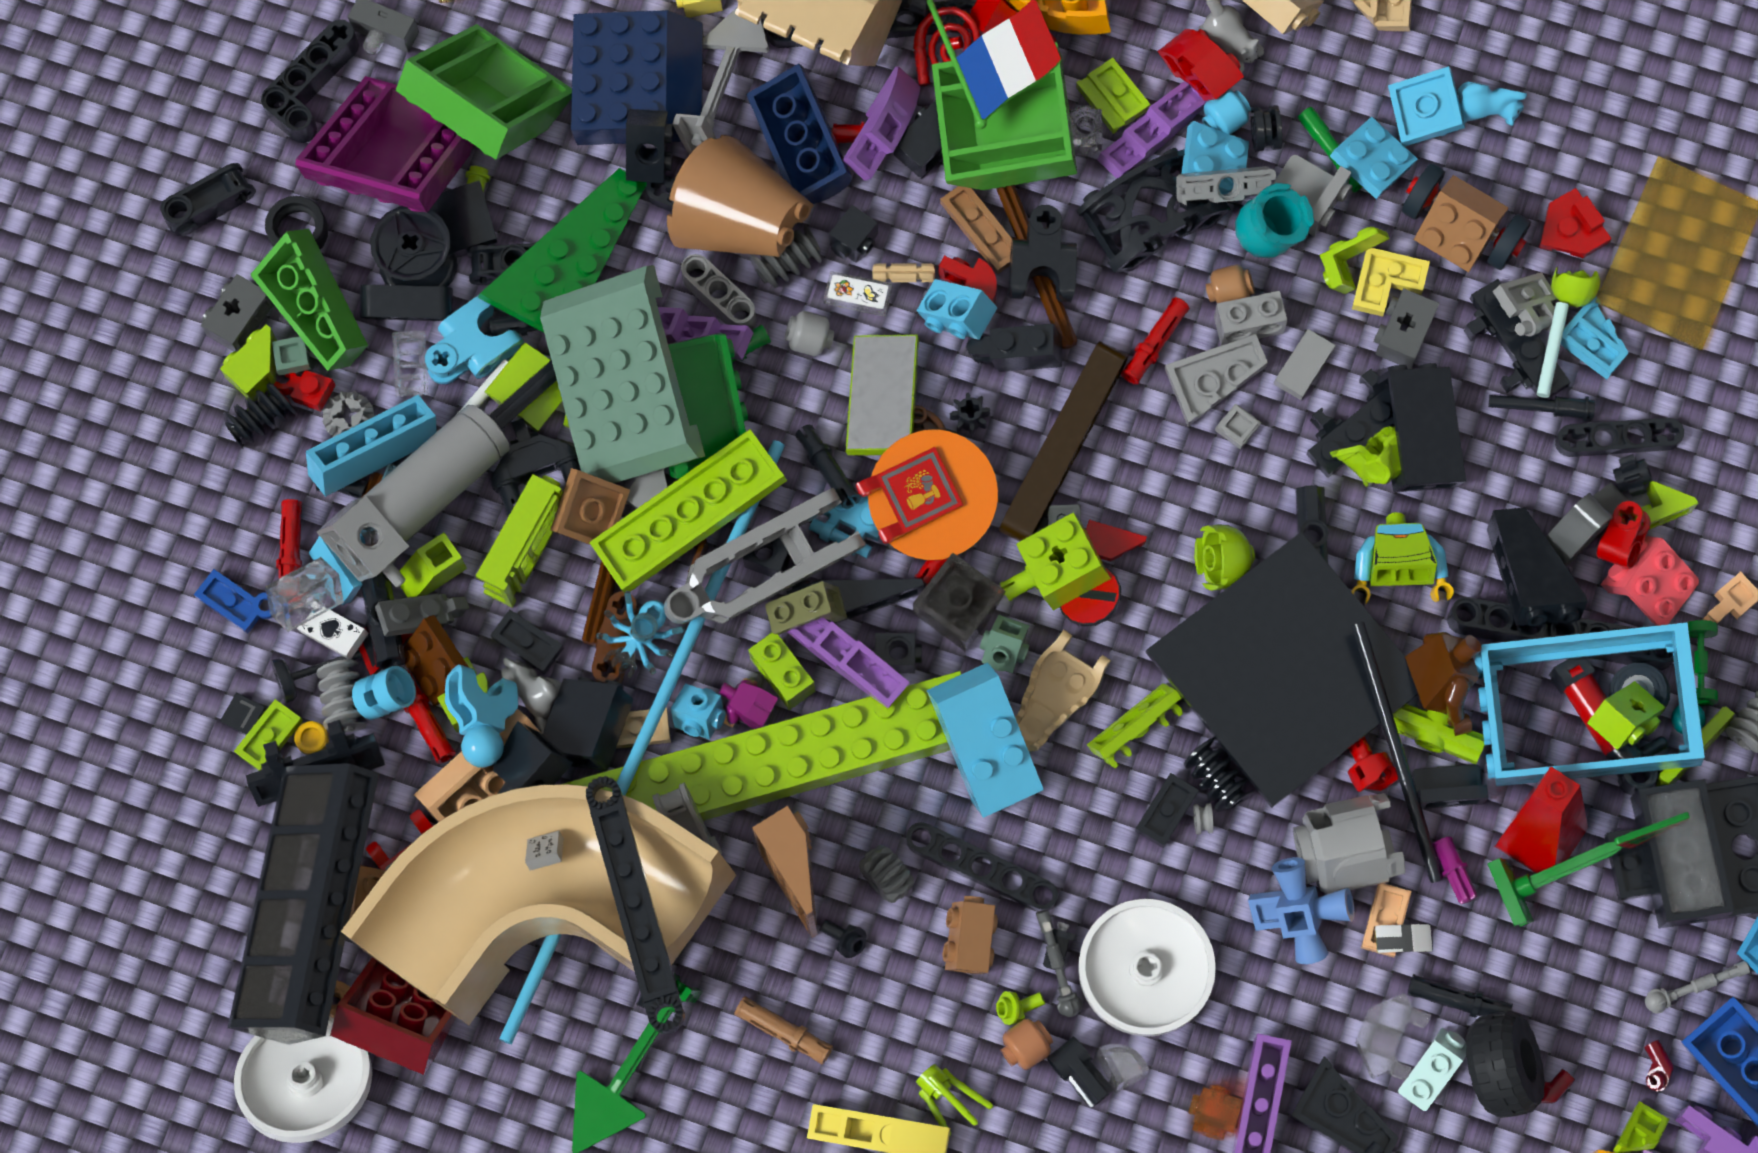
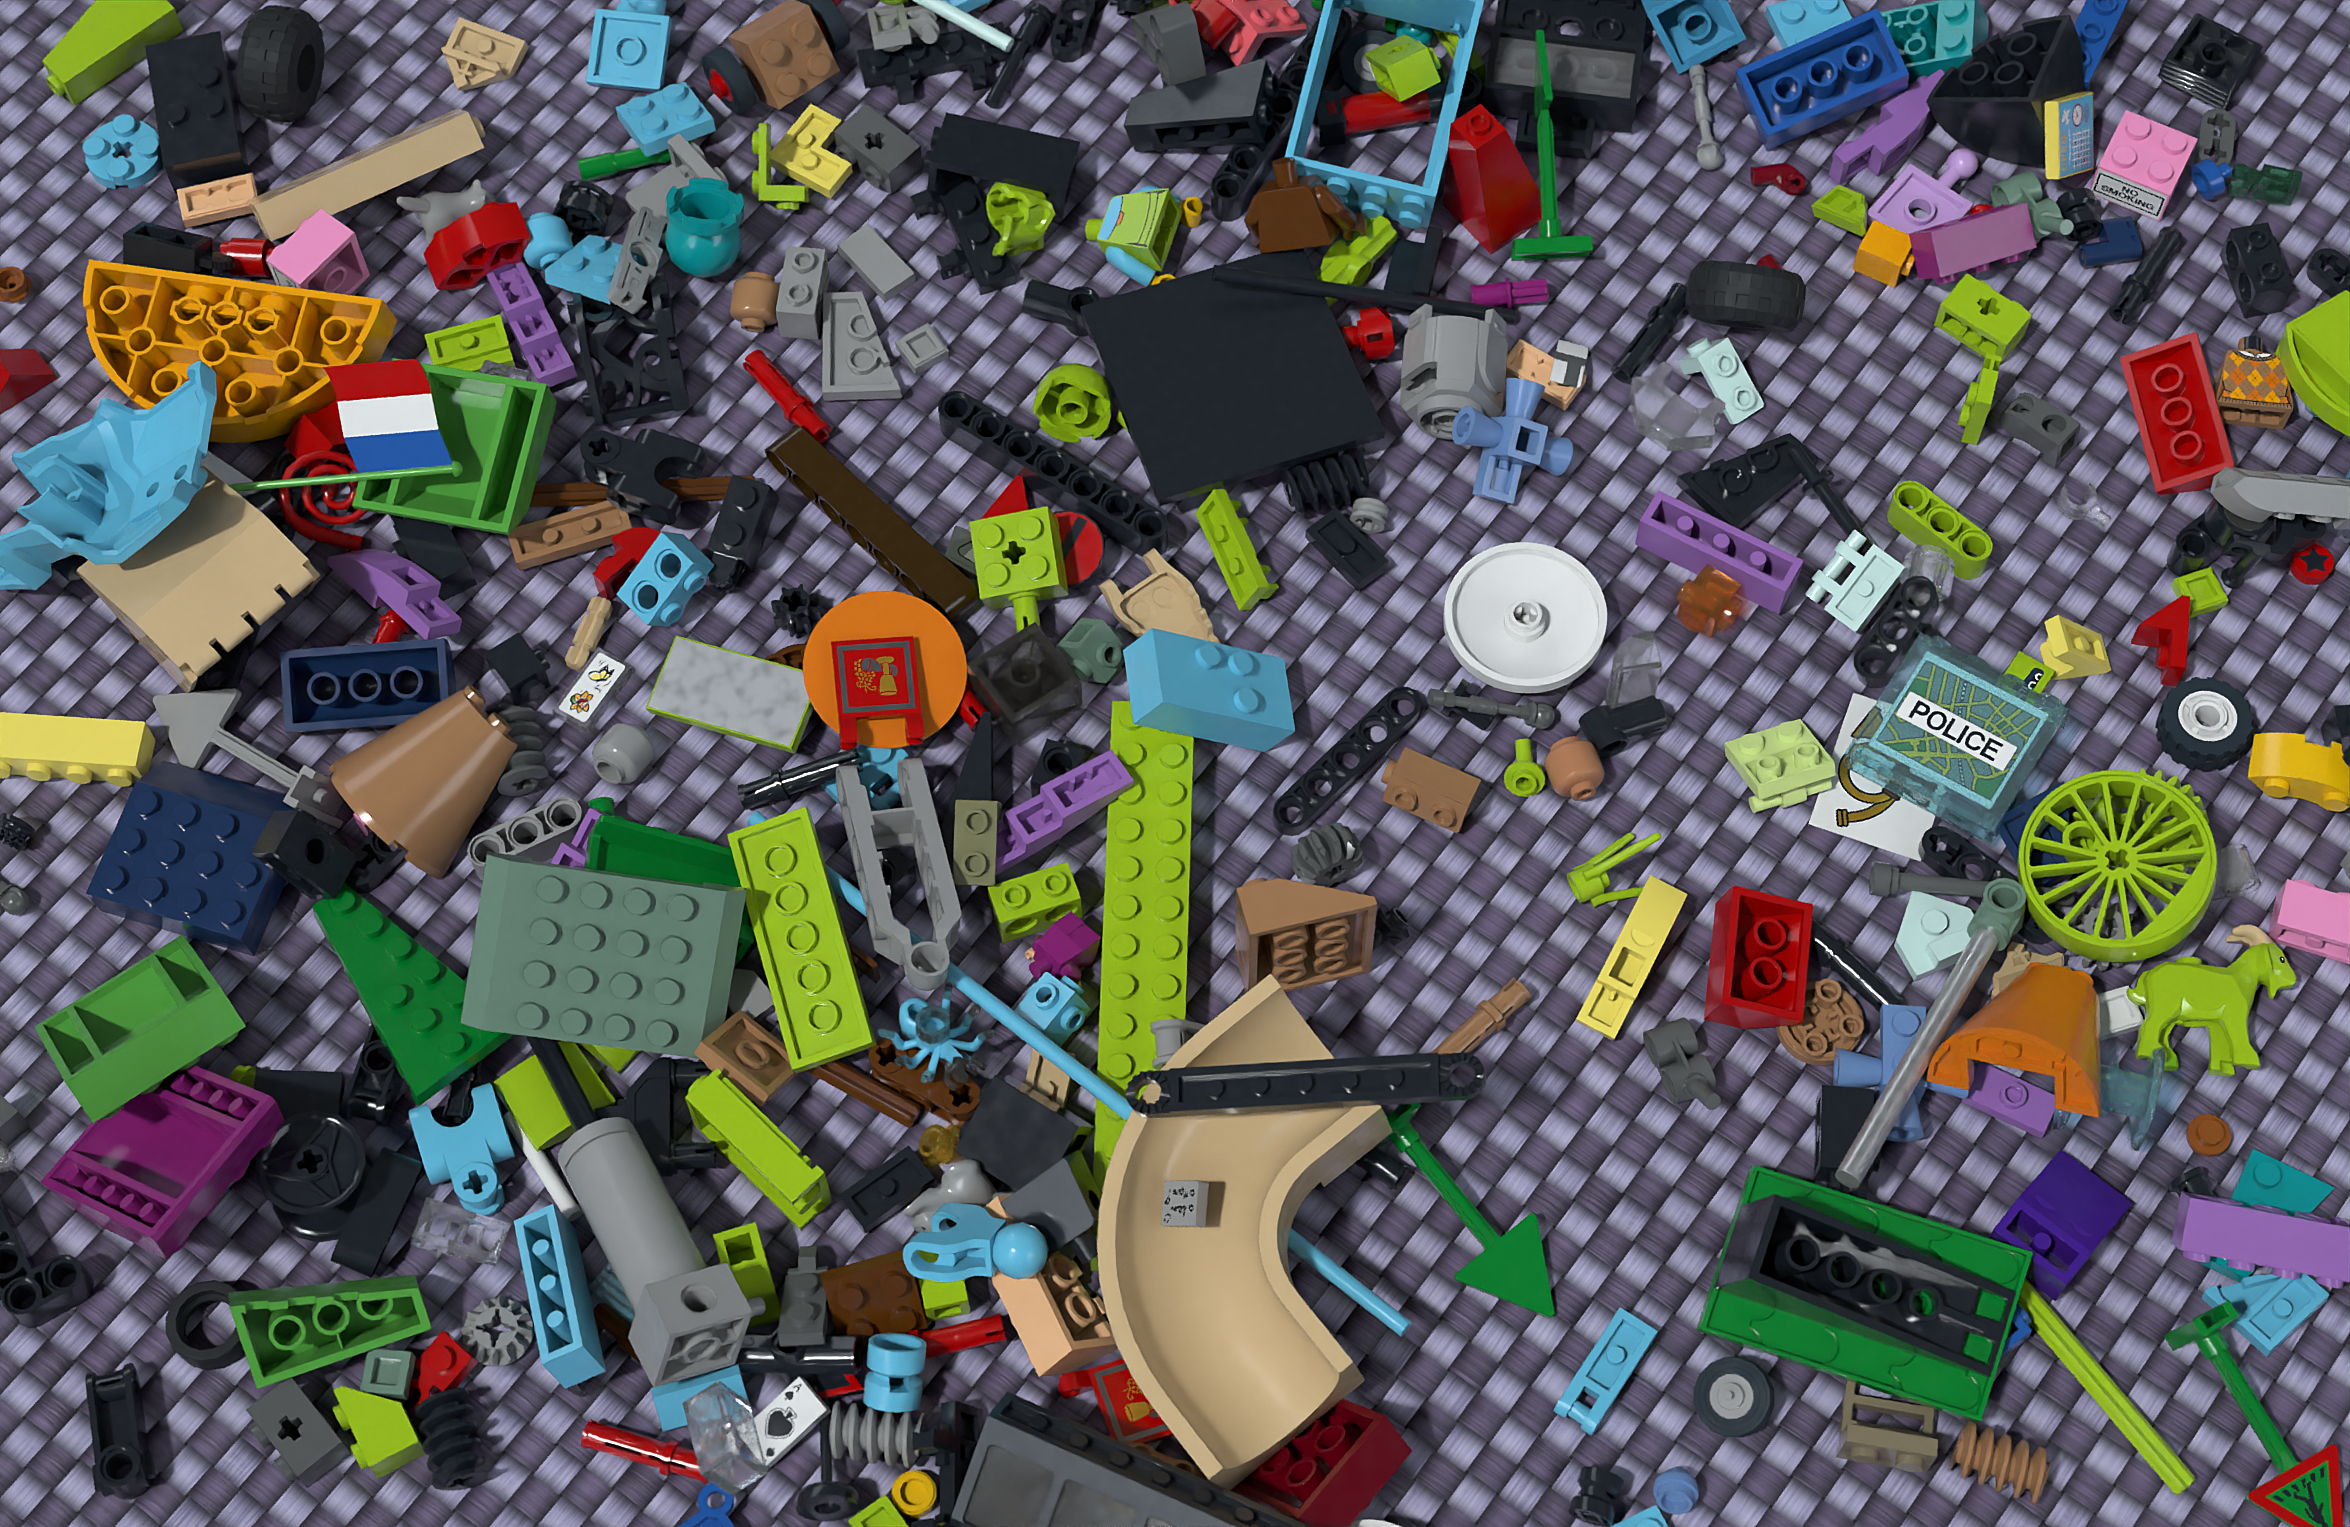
camera: 75 degrees left, 10 degrees down
none -> clear yellow plate [919,1124,960,1169]
none -> black beam [938,391,1168,557]

